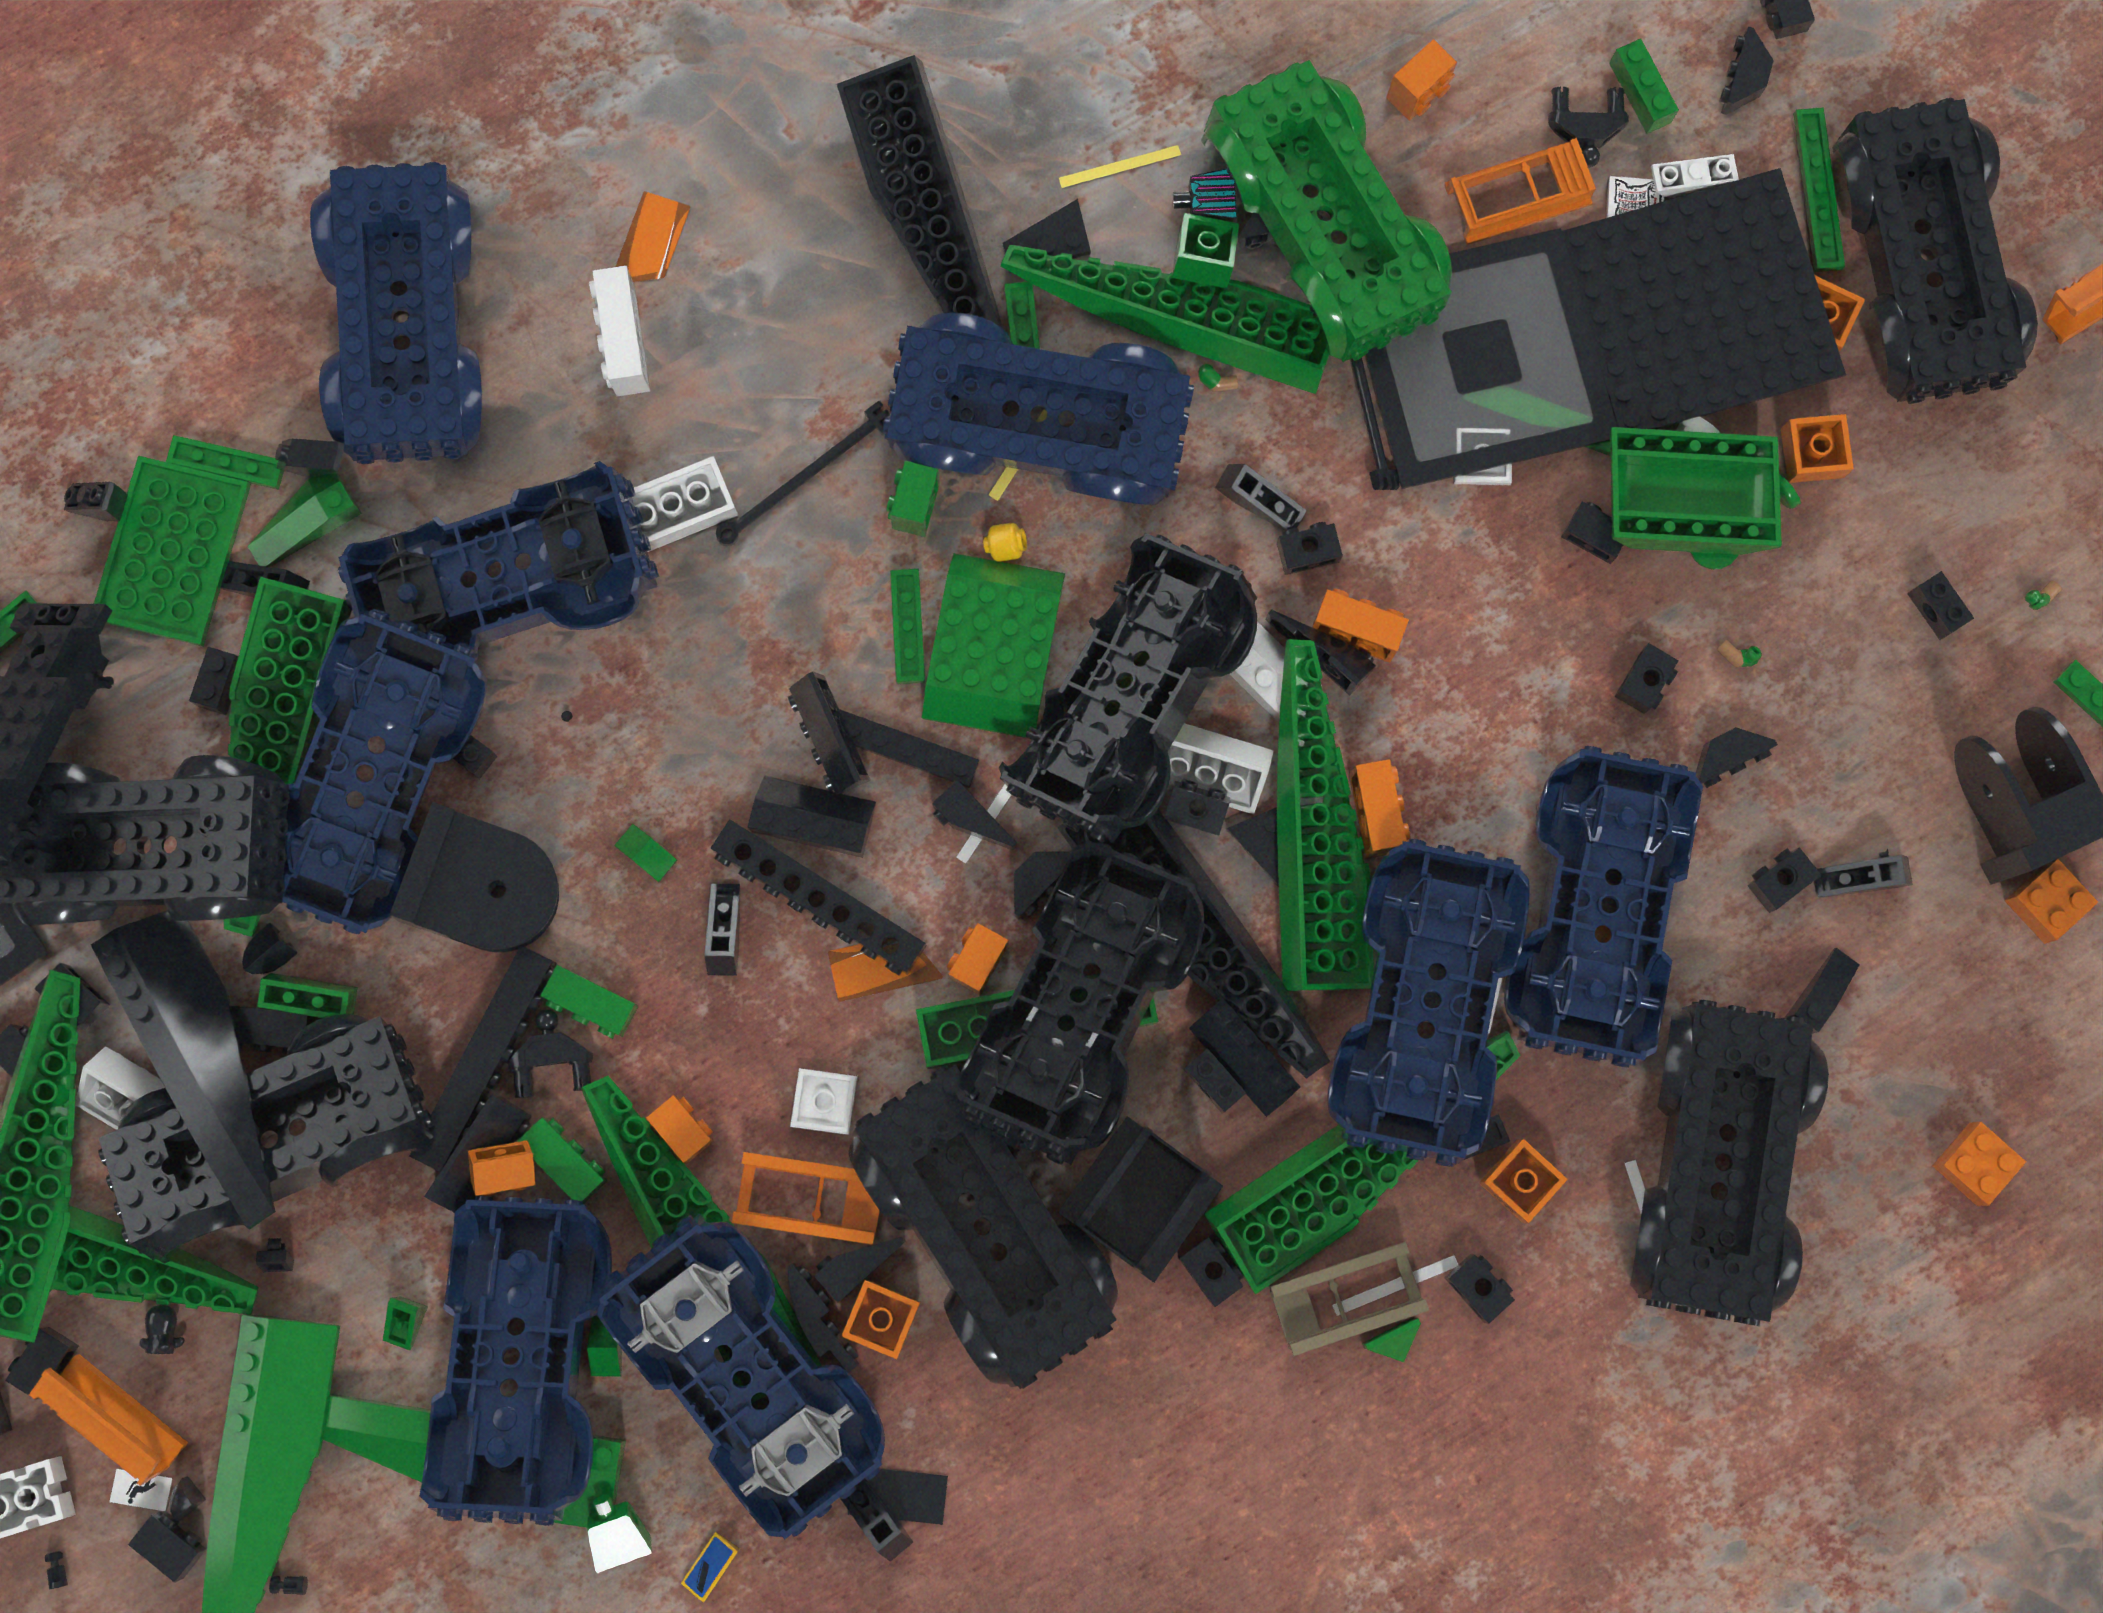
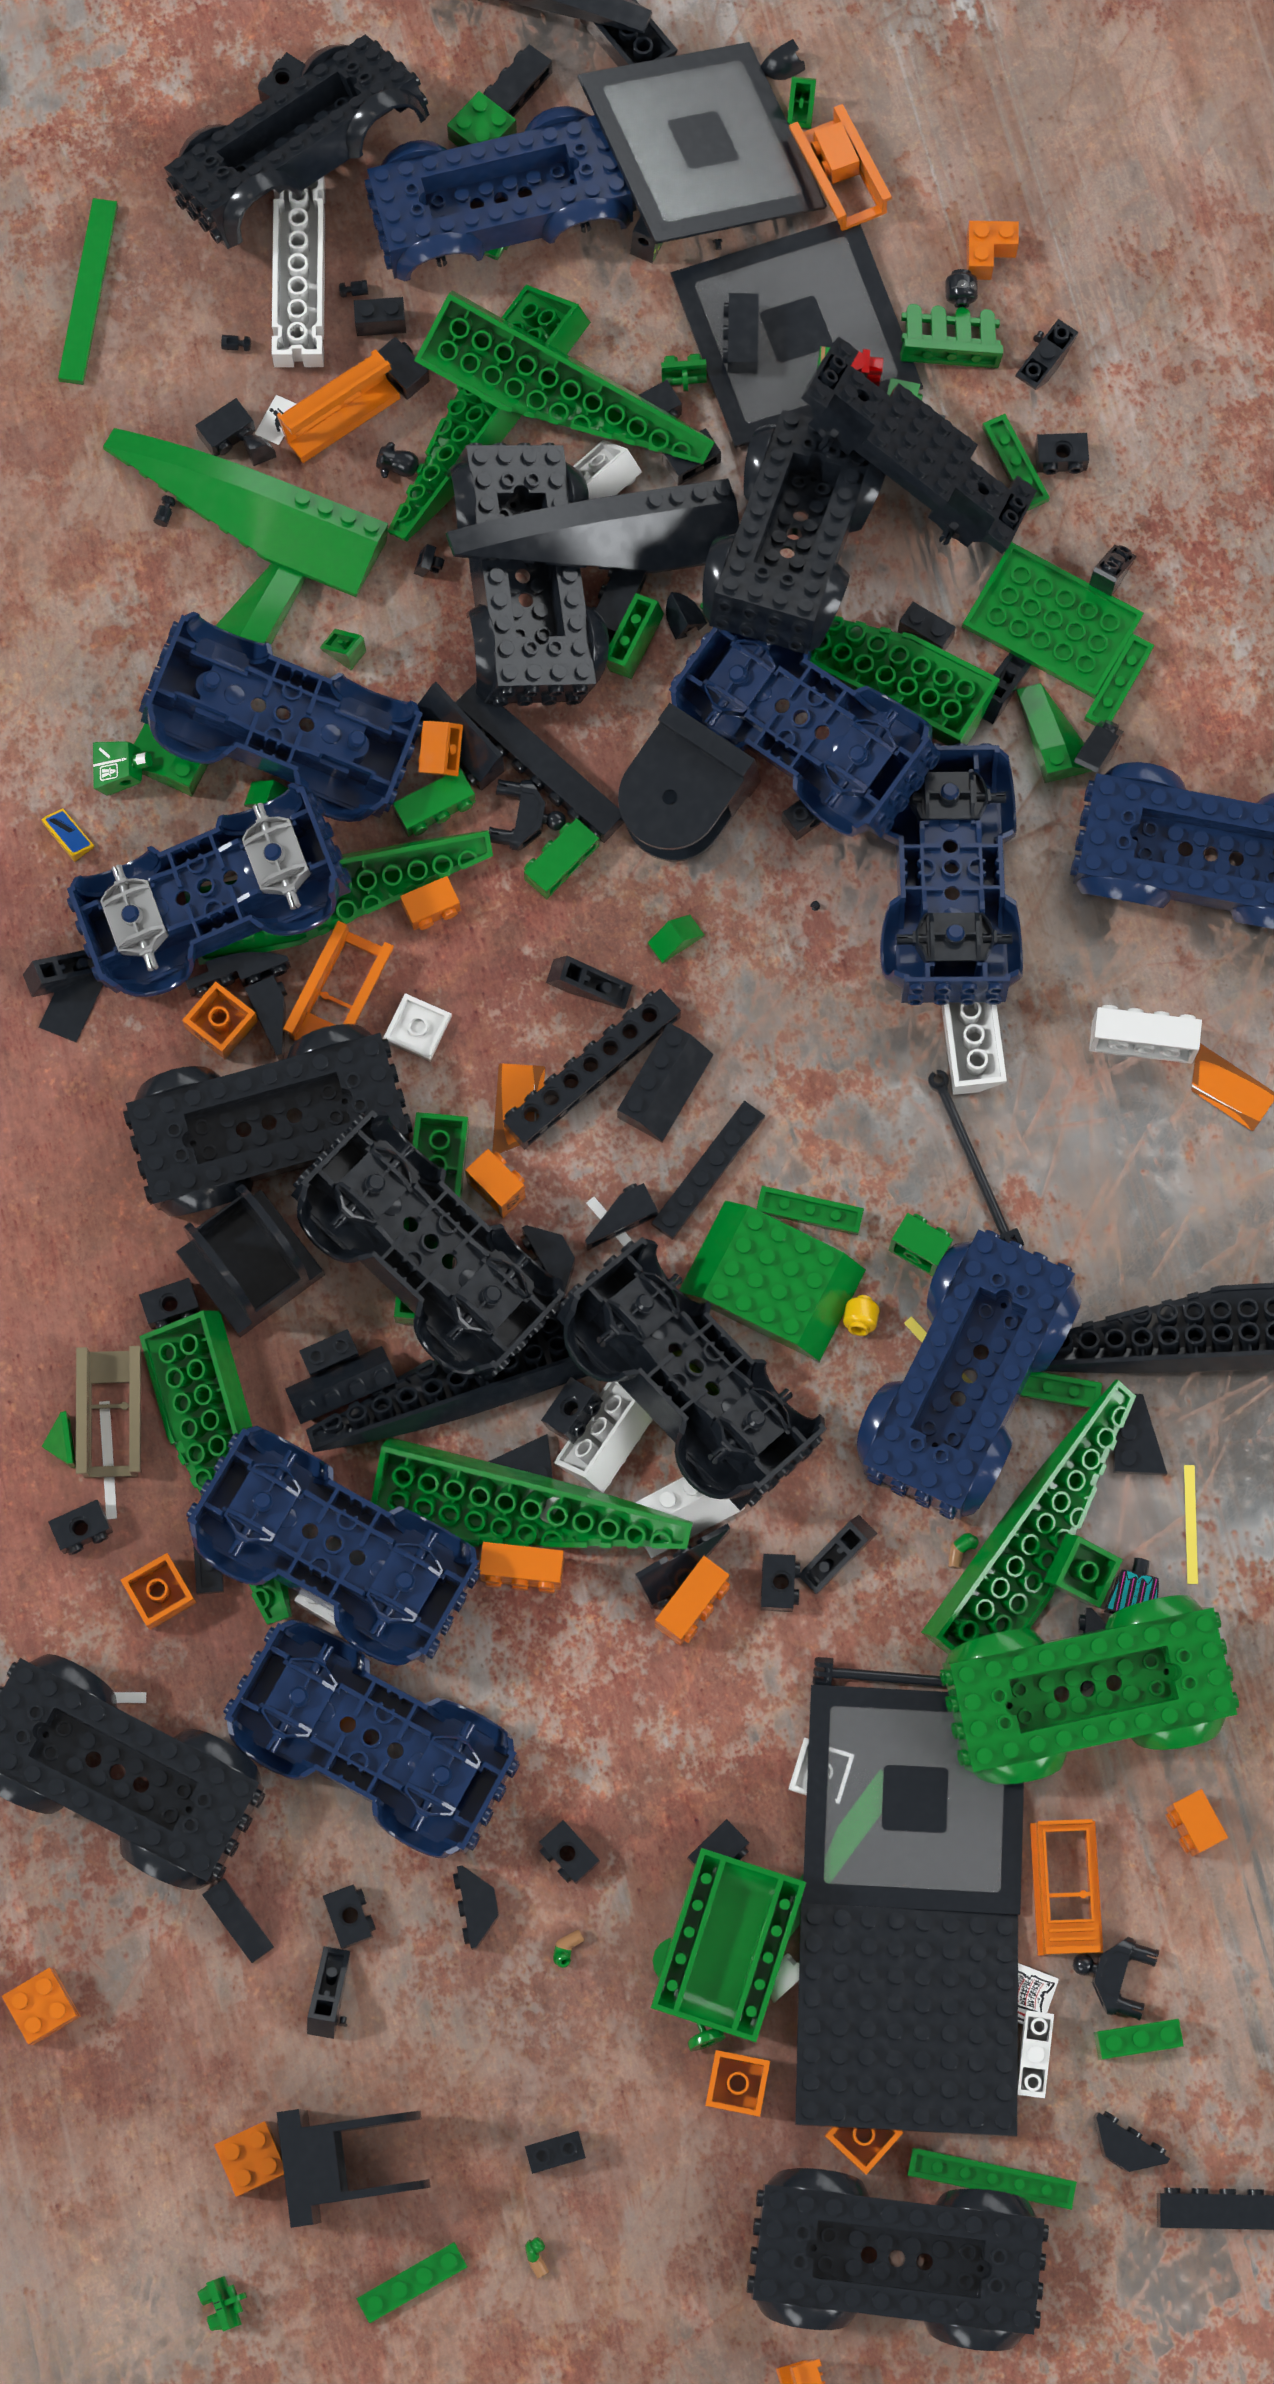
camera: 110 degrees right, 5 degrees down
black slope [788,671,871,795] -> none

